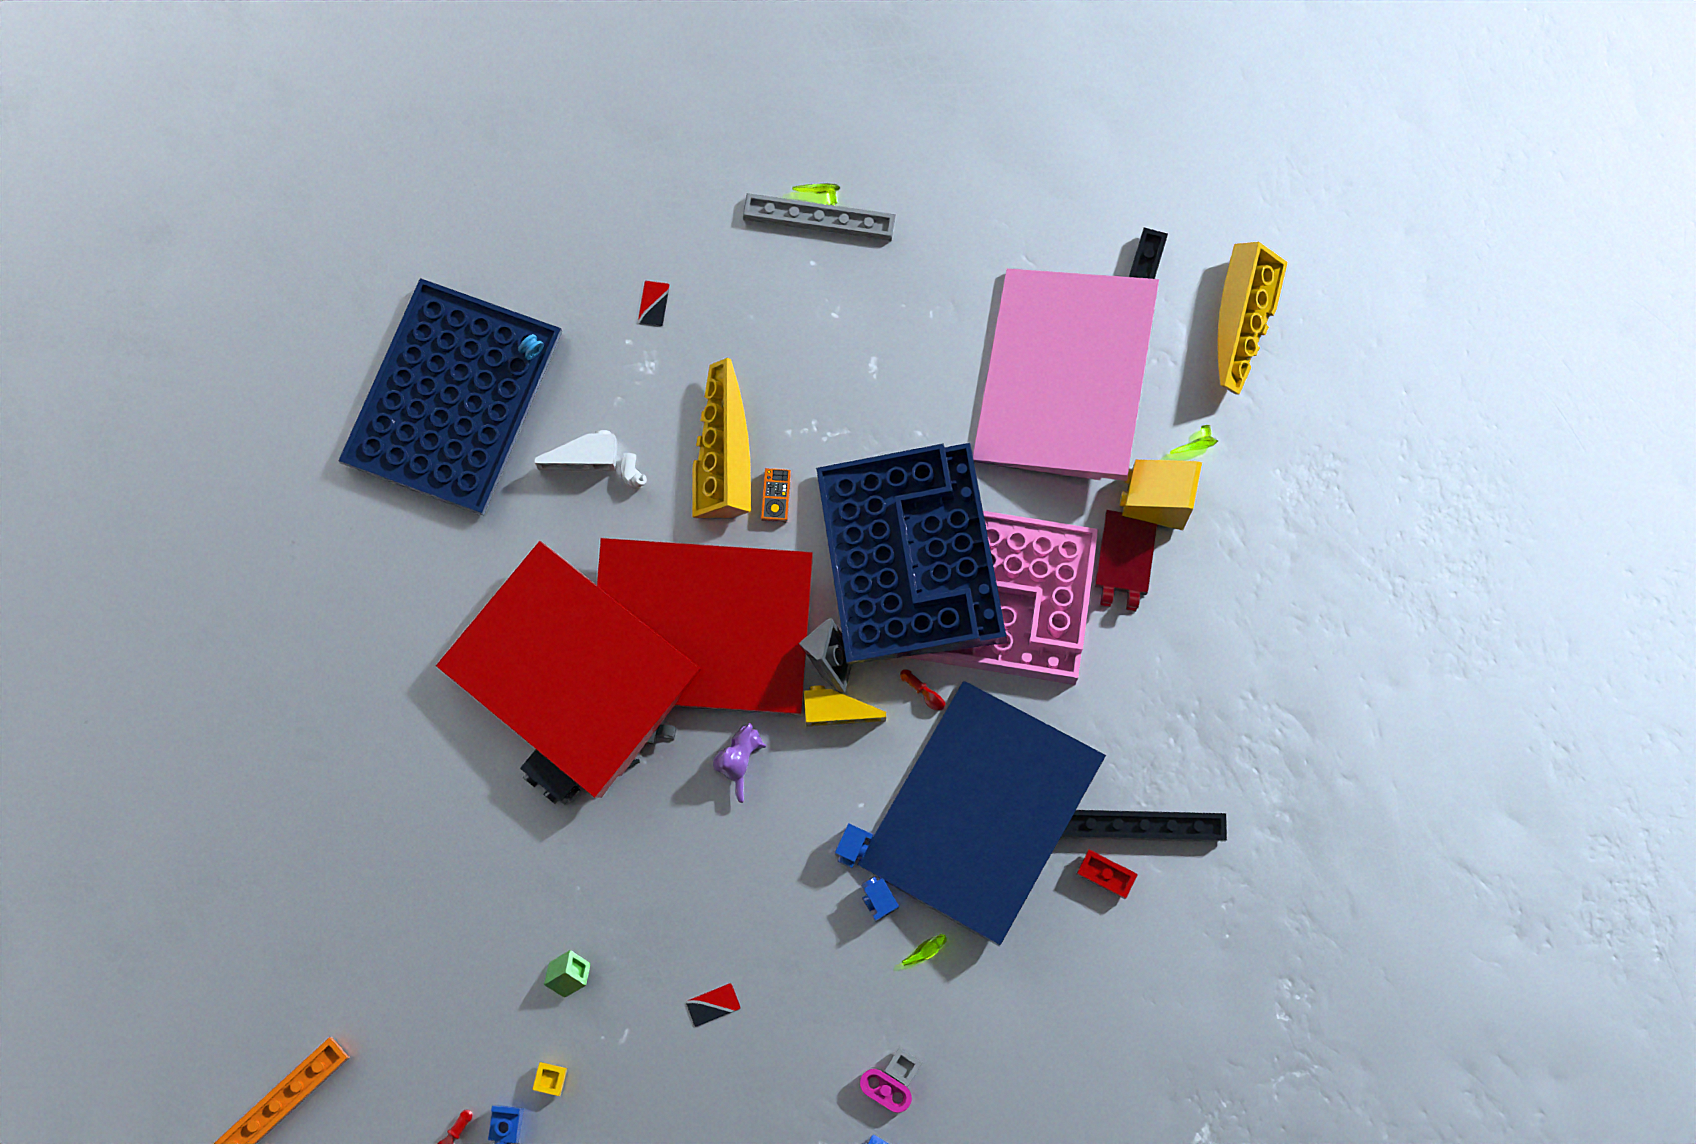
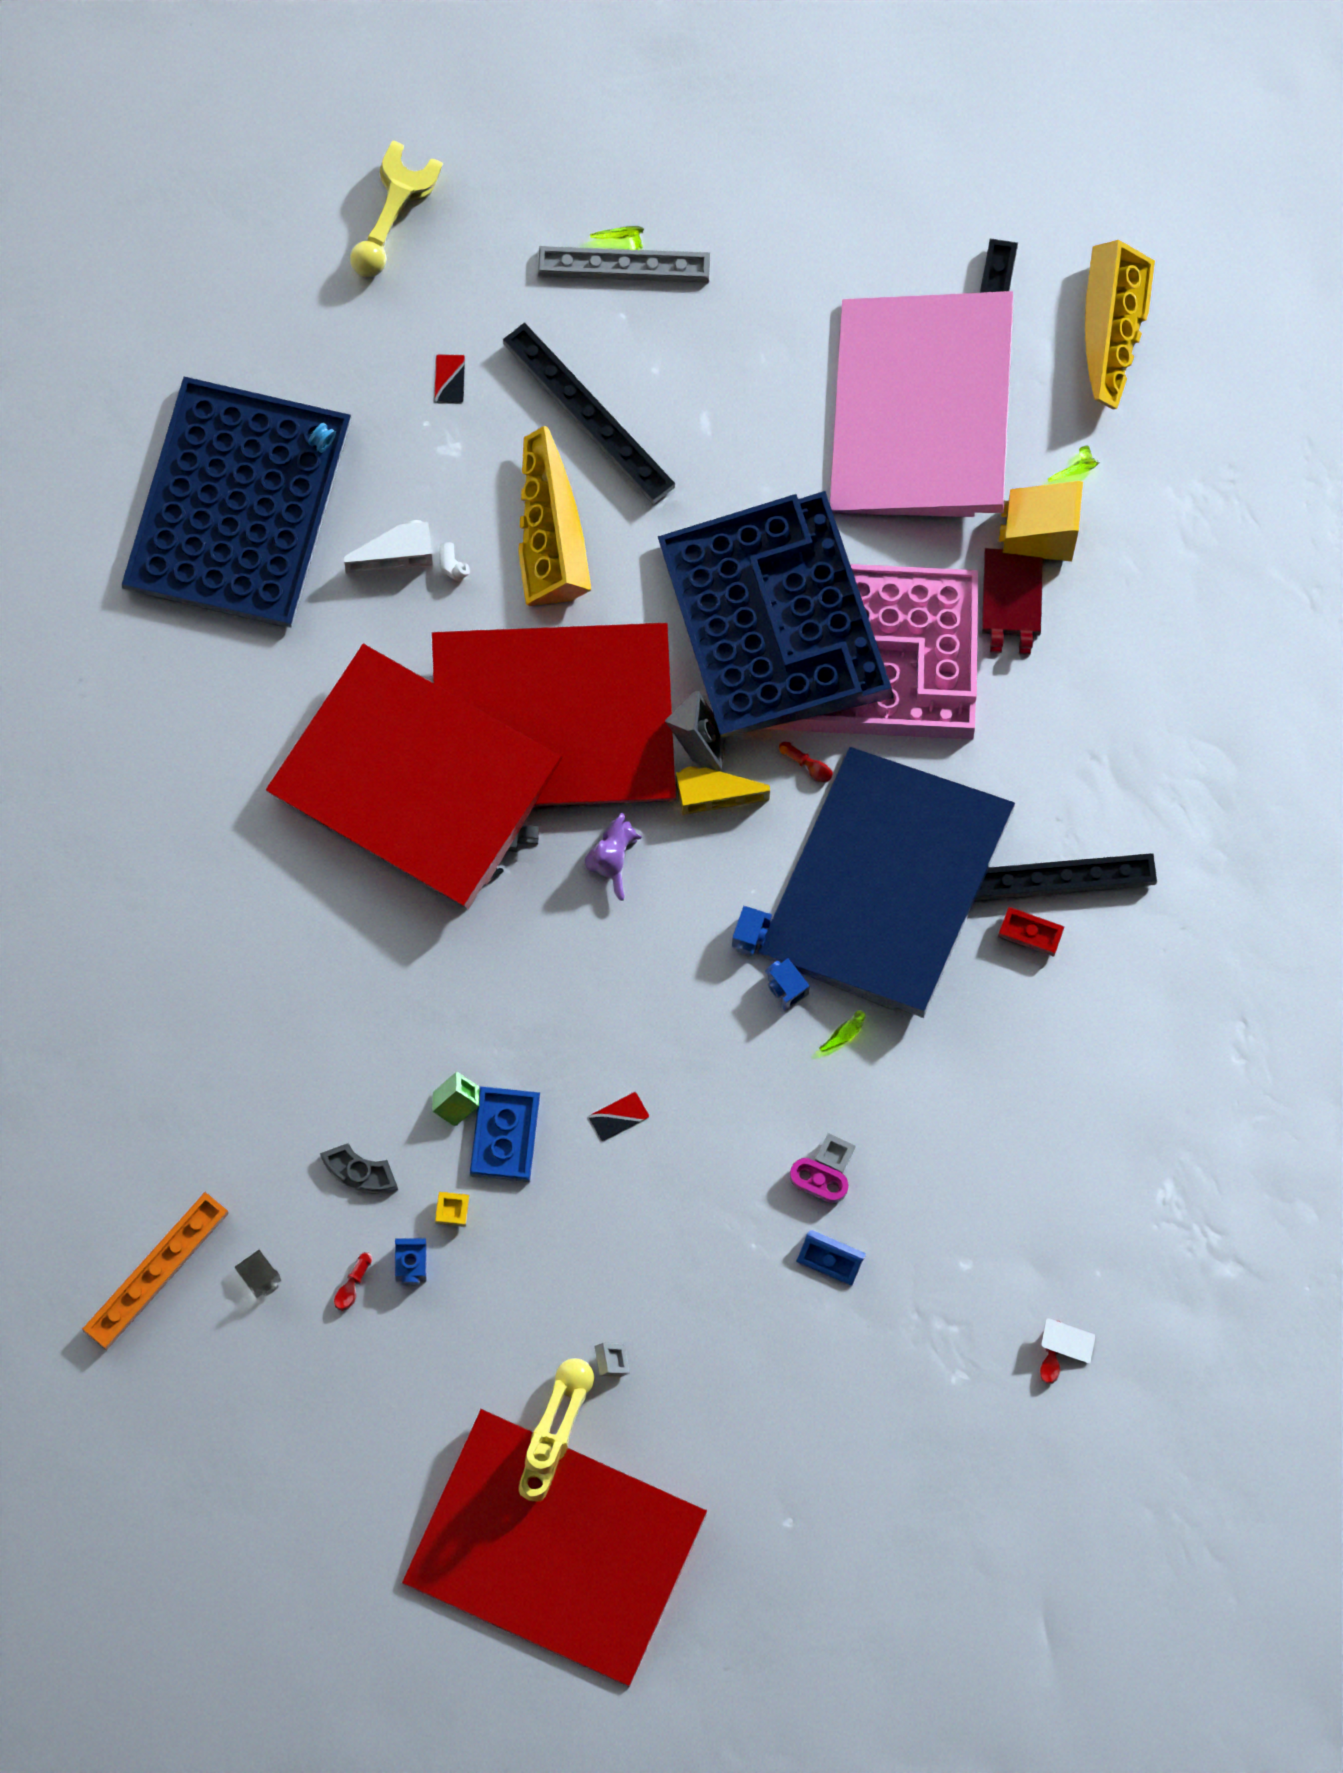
camera: 10 degrees left, 5 degrees down
black brick [520,749,581,805] -> none
tile [761,468,791,522] -> none
none -> clear smoke bracket [234,1249,281,1298]
none -> dark grey tile [320,1143,398,1194]
none -> light yellow piece [350,141,443,277]
none -> blue tile [470,1086,540,1182]
none -> black plate [503,322,675,505]

